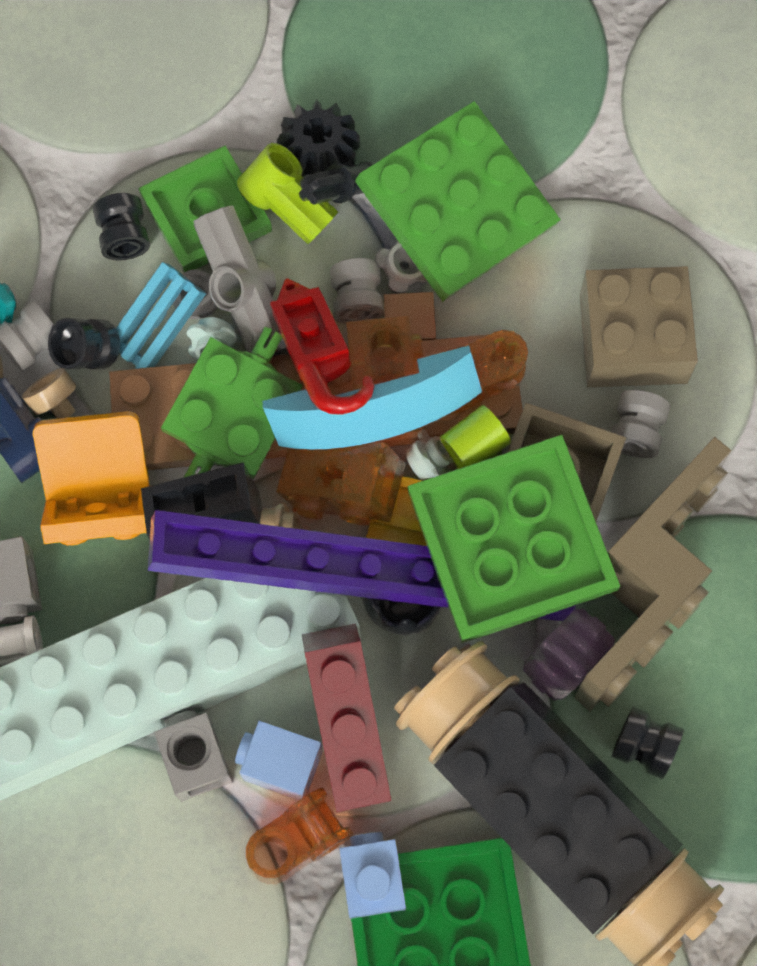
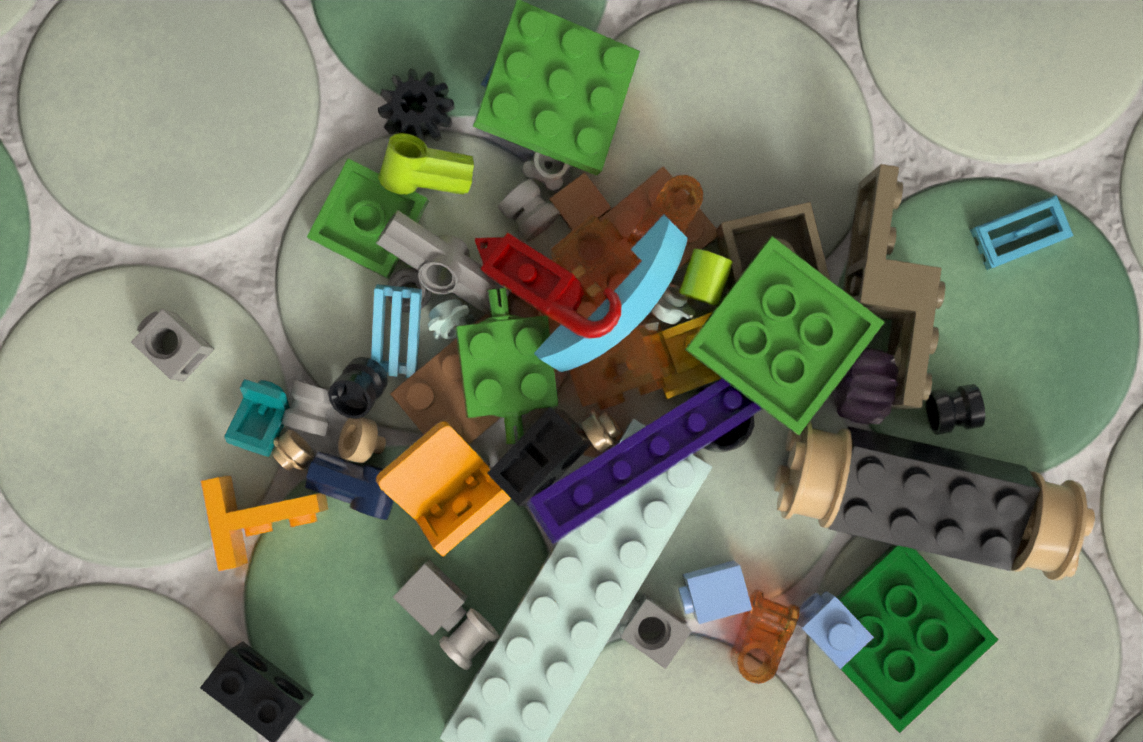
camera: 40 degrees left, 15 degrees up
black wheel [93,193,150,261] -> none
black axle [298,161,374,205] -> none
dark red brick [301,623,392,813] -> none
dark tan brick [579,266,698,388] -> none
light grey wheel [611,390,670,458] -> none

